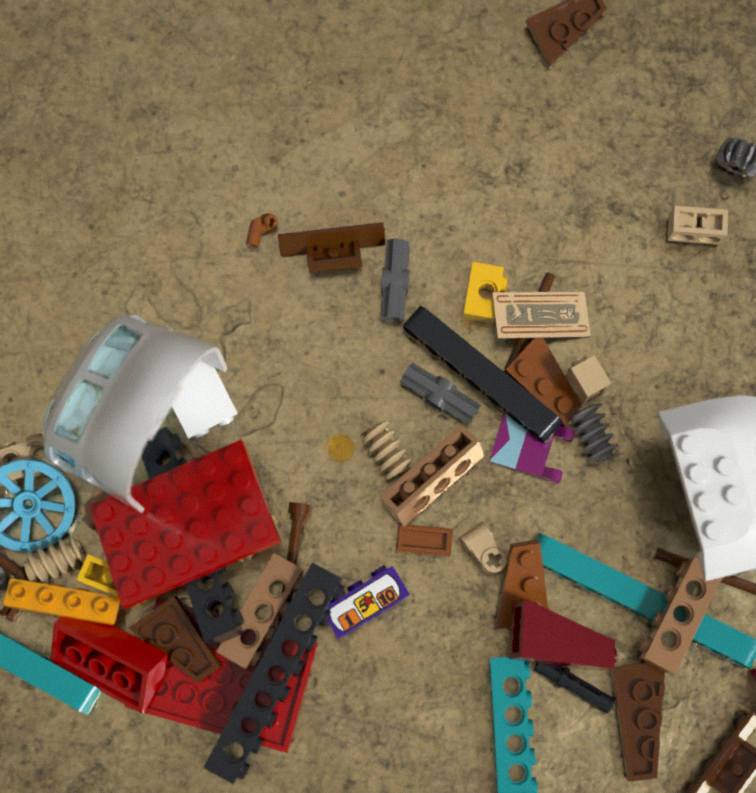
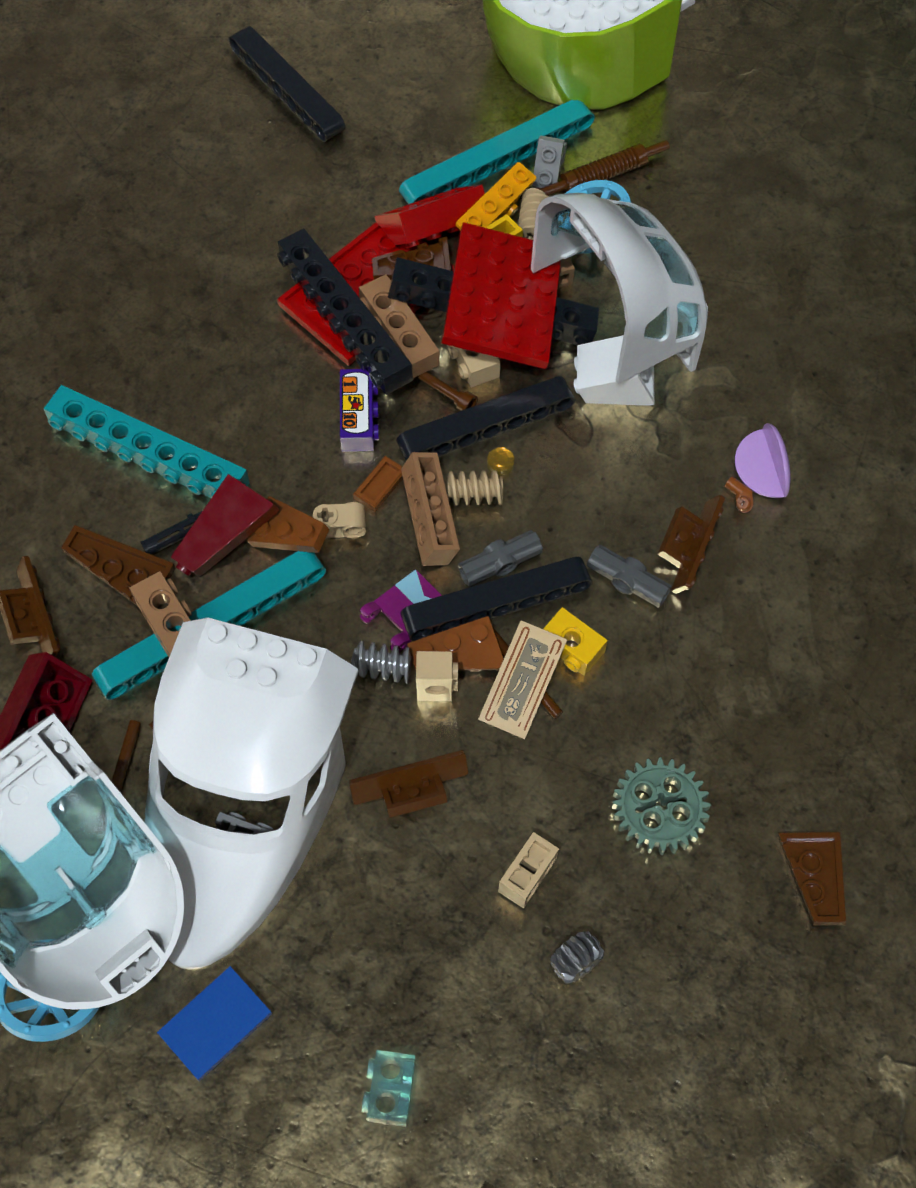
camera: 120 degrees right, 15 degrees down
none -> reddish brown bracket [349,750,468,818]
none -> black beam [396,376,576,461]
none -> sand green gear [612,757,711,855]
none -> lavender piece [735,423,791,498]

